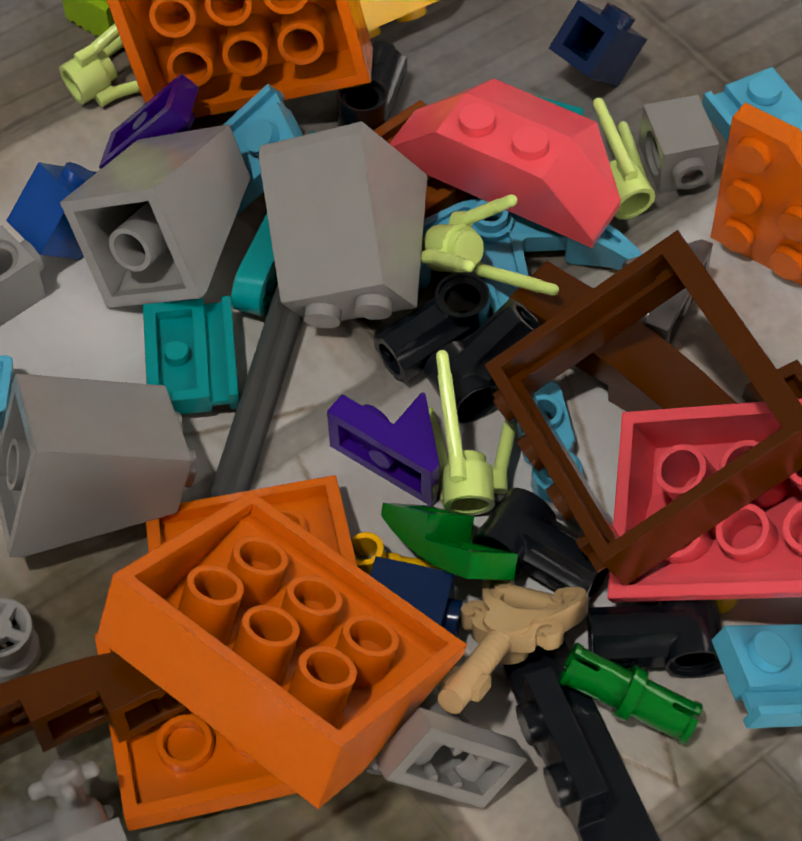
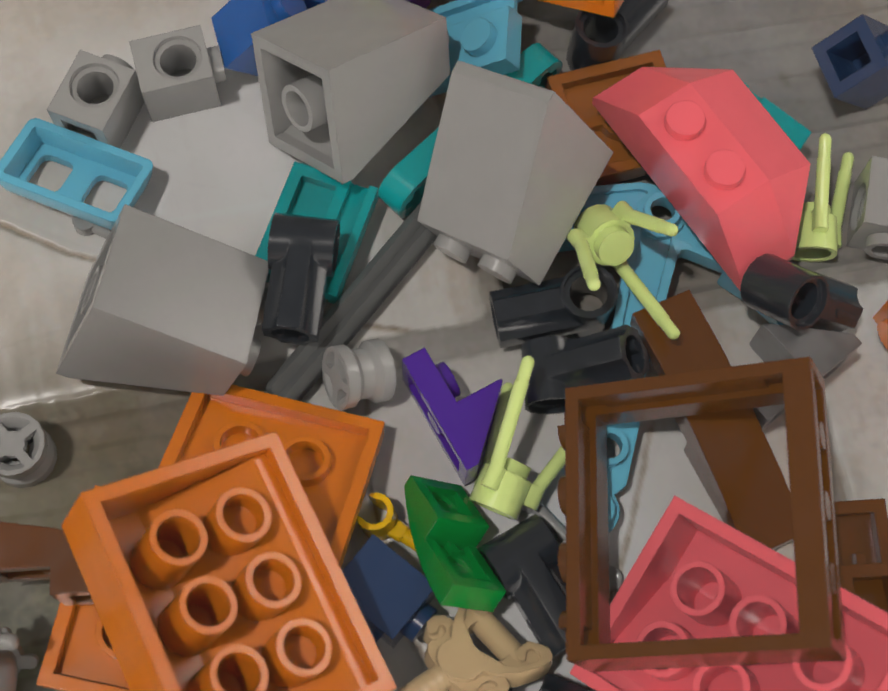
camera: 20 degrees right, 15 degrees up
none -> black piece [262,213,340,345]
none -> light grey wheel [322,338,397,410]
none -> black piece [740,254,863,332]

